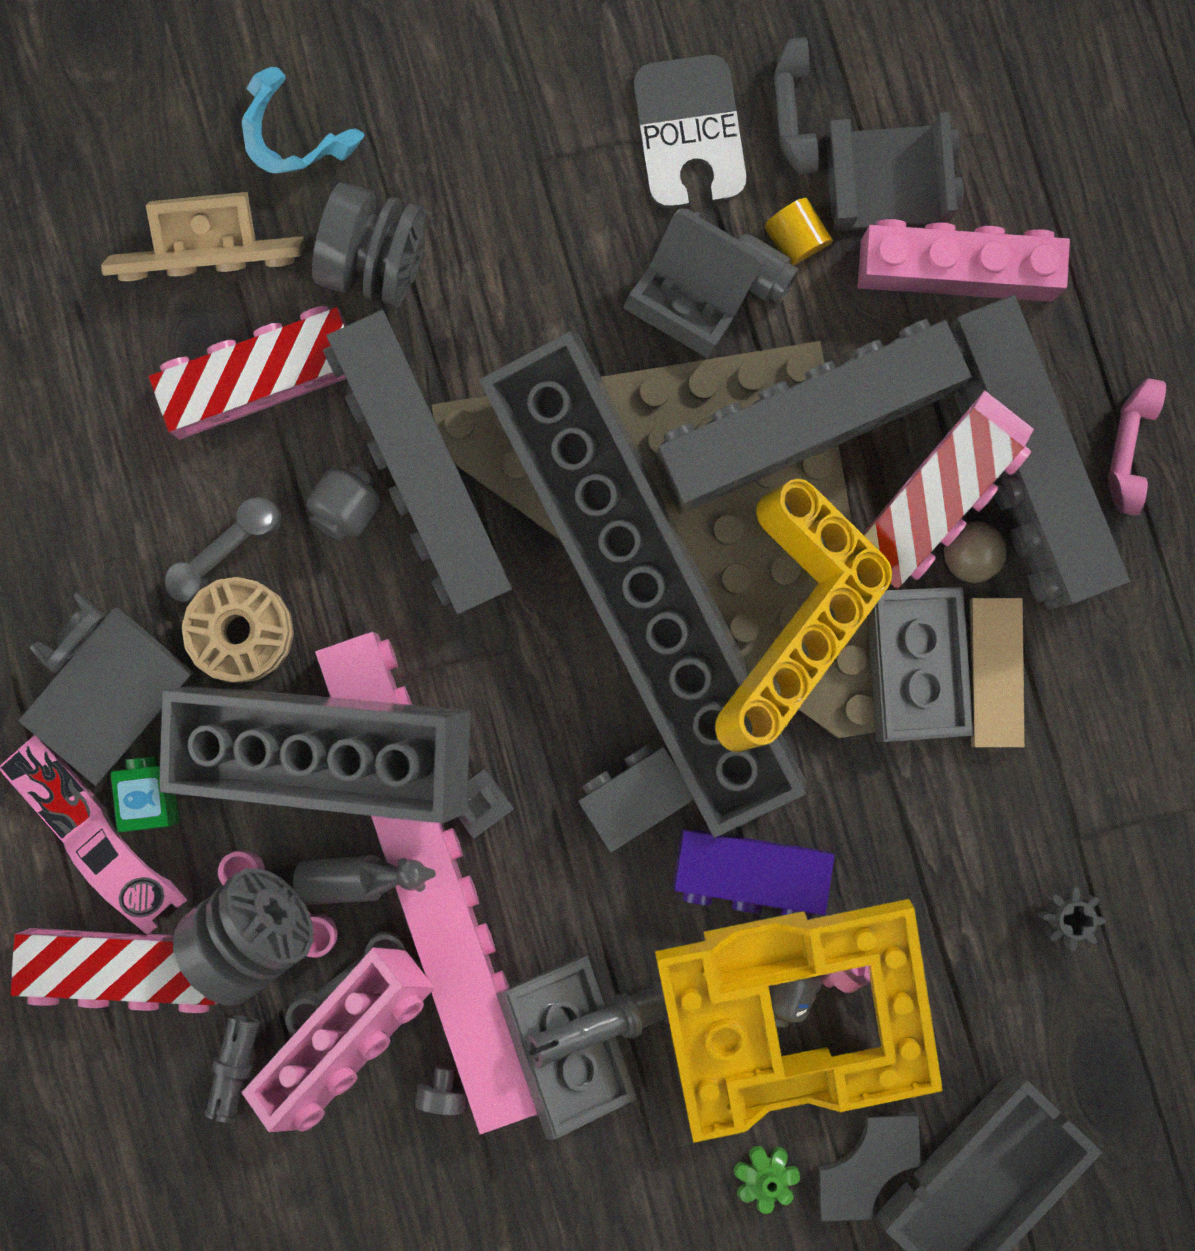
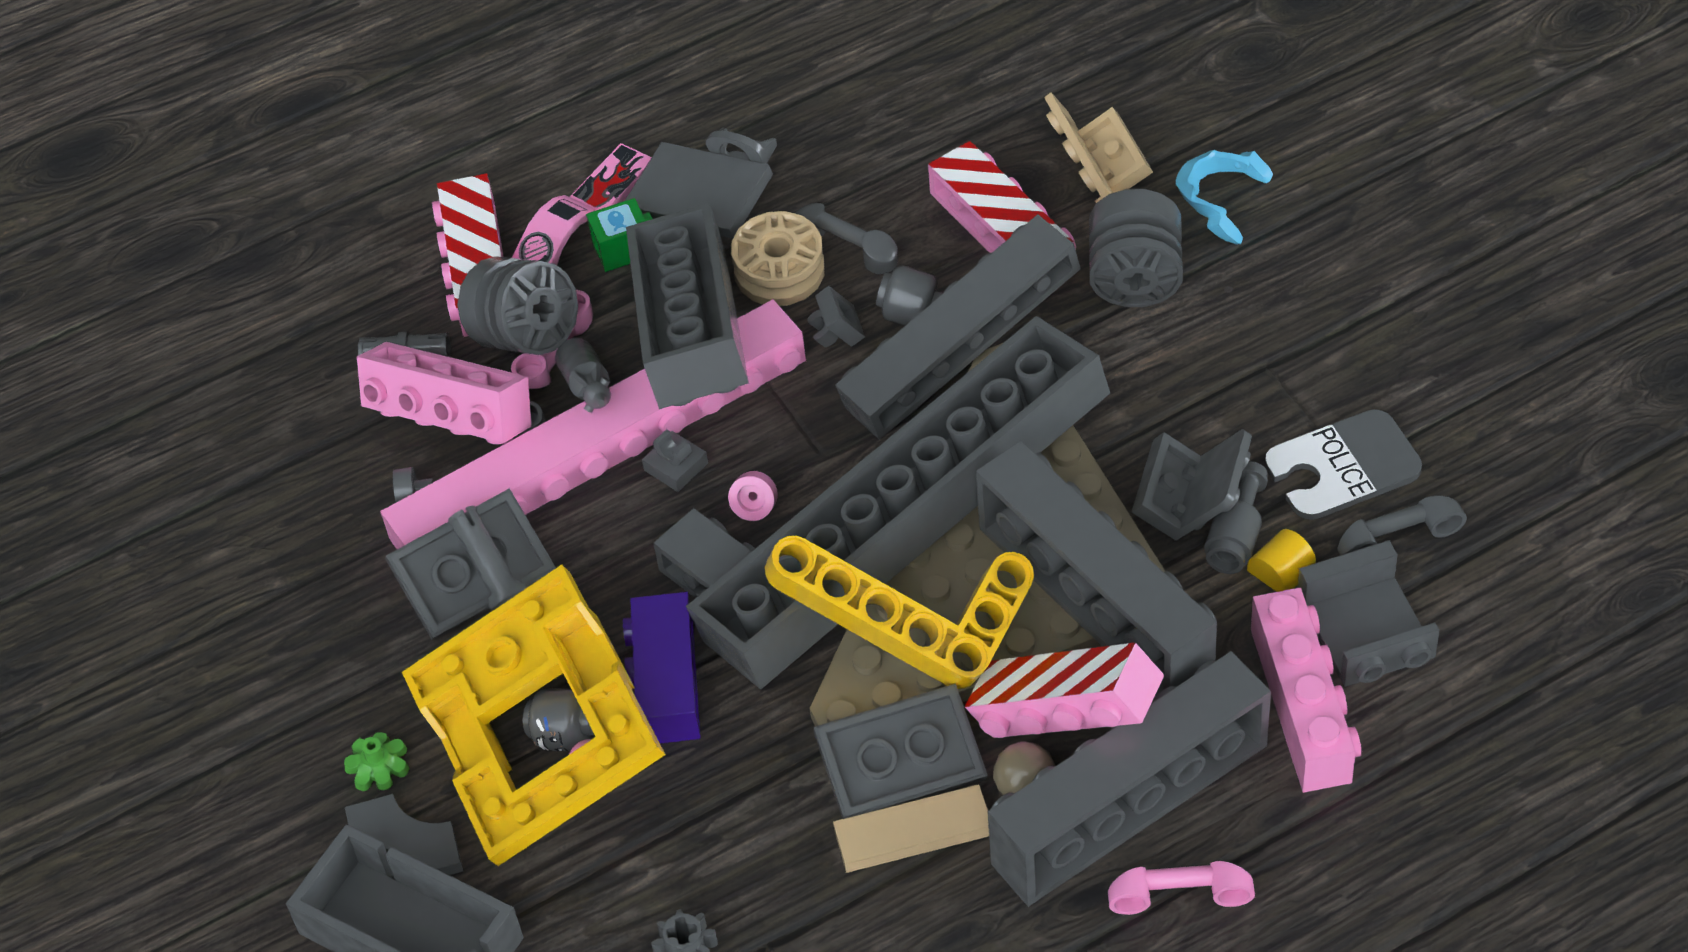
camera: 85 degrees right, 35 degrees down
none -> bright pink tile [728,471,778,521]
none -> dark grey tile [807,286,865,347]

